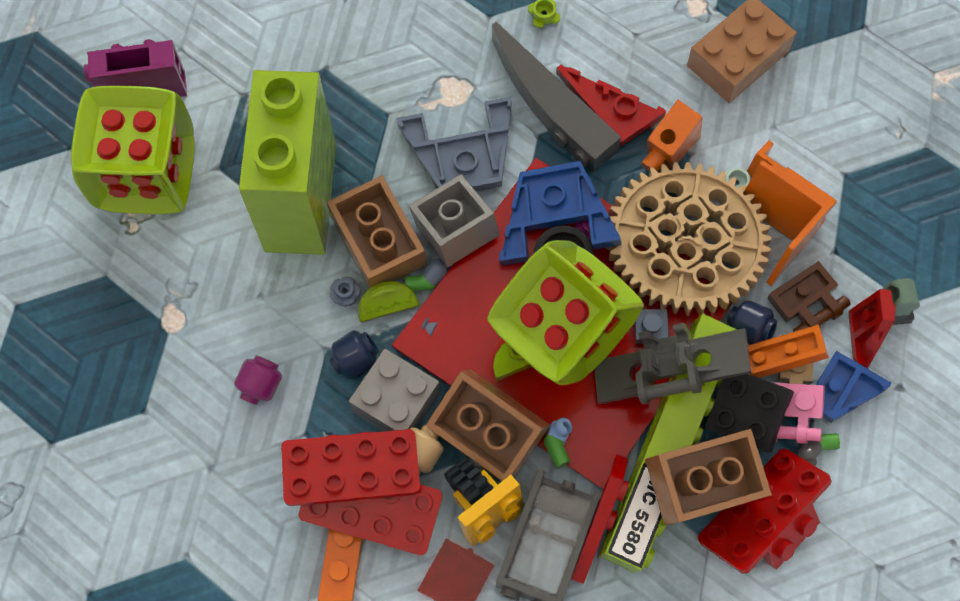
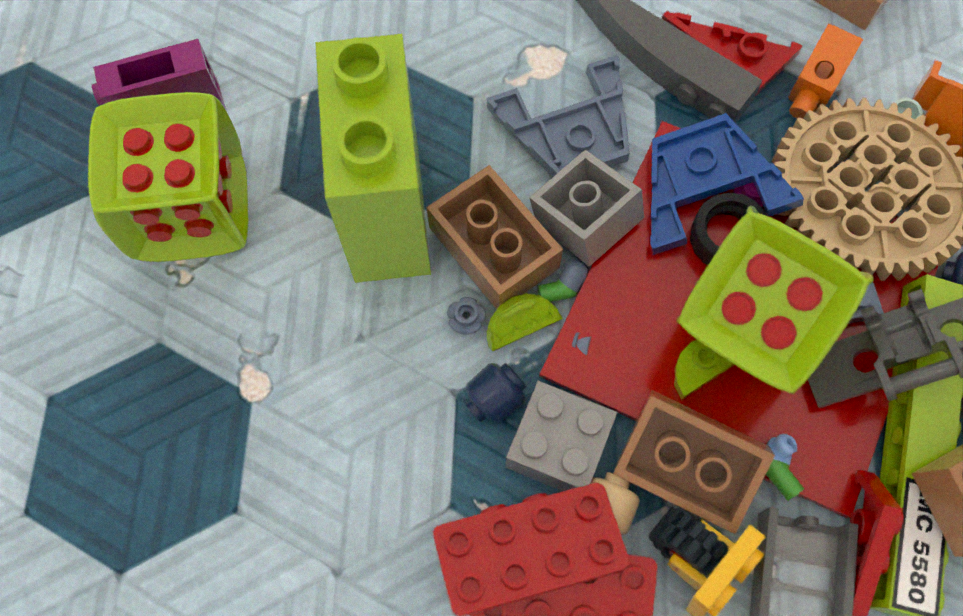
camera: 10 degrees left, 0 degrees up
magenta head [234,355,282,405] -> none

